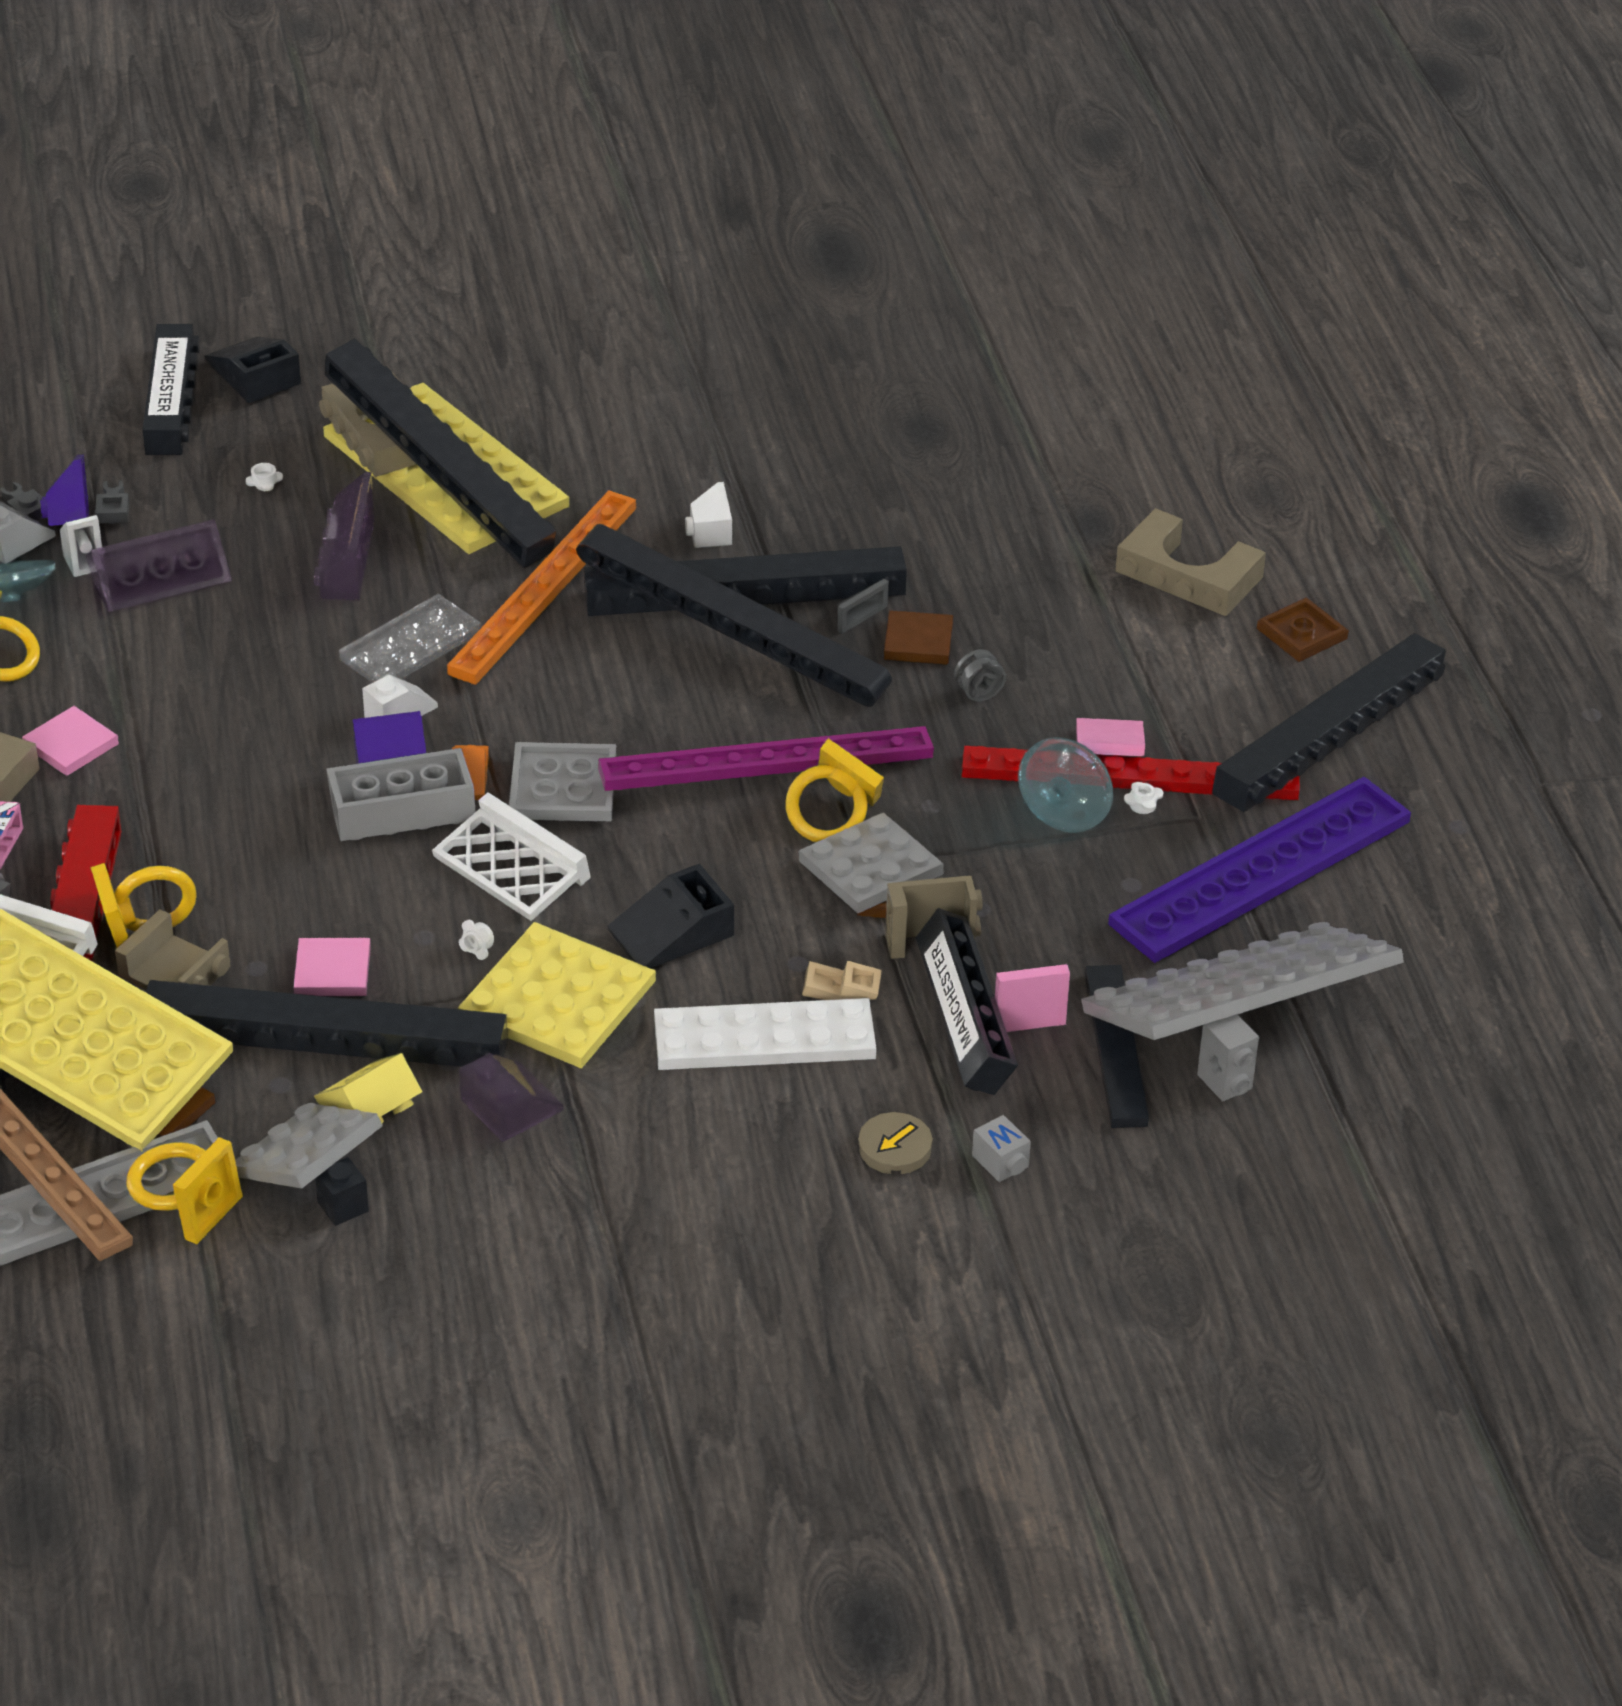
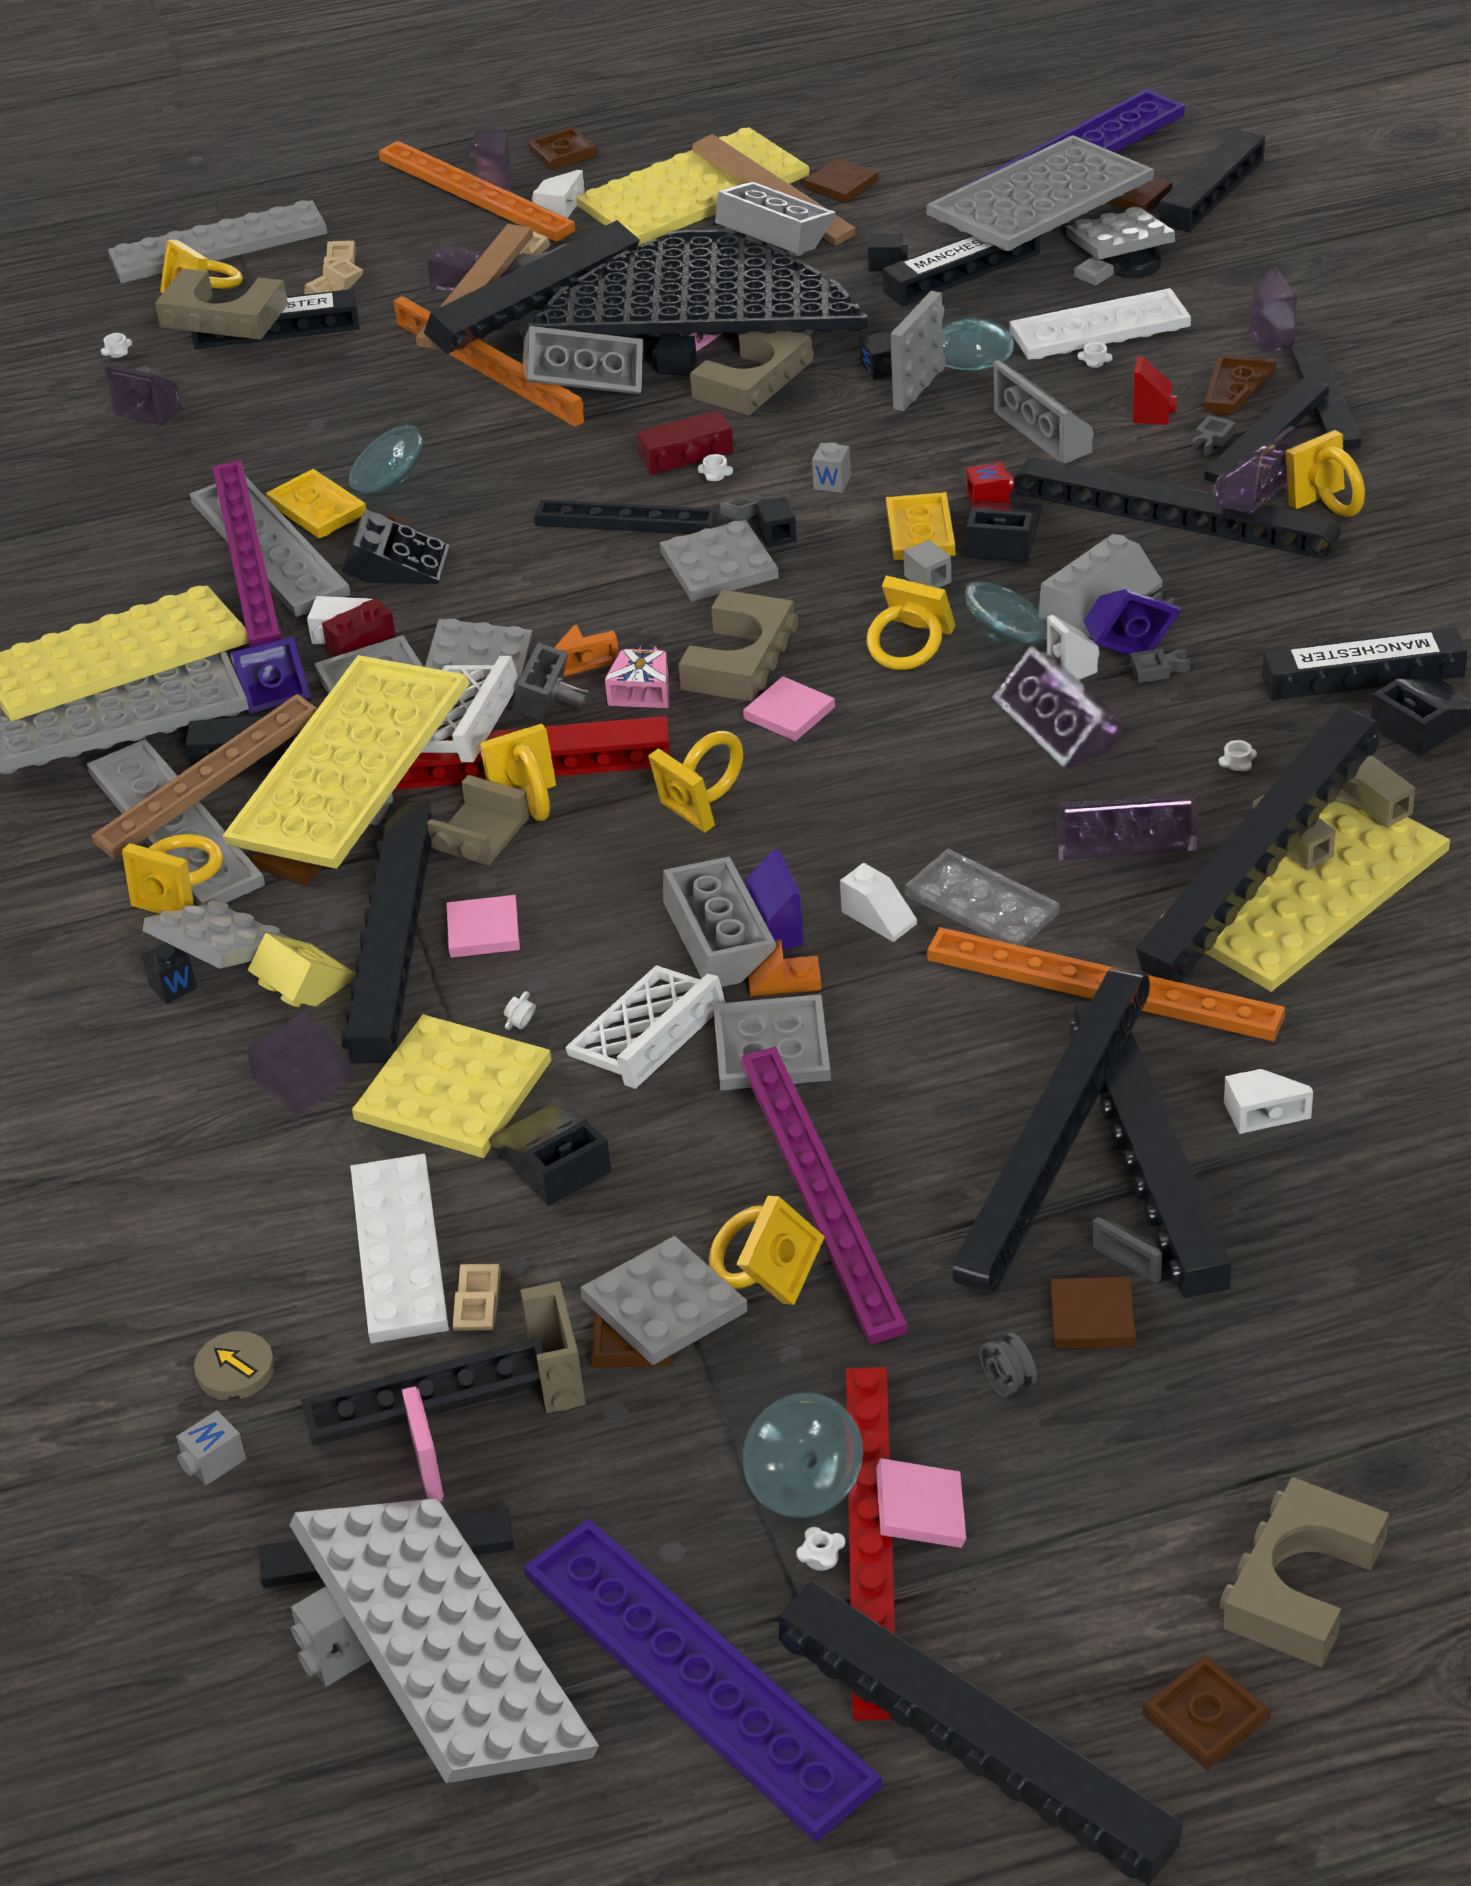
camera: 90 degrees right, 0 degrees up
none -> yellow tile [649,731,743,833]

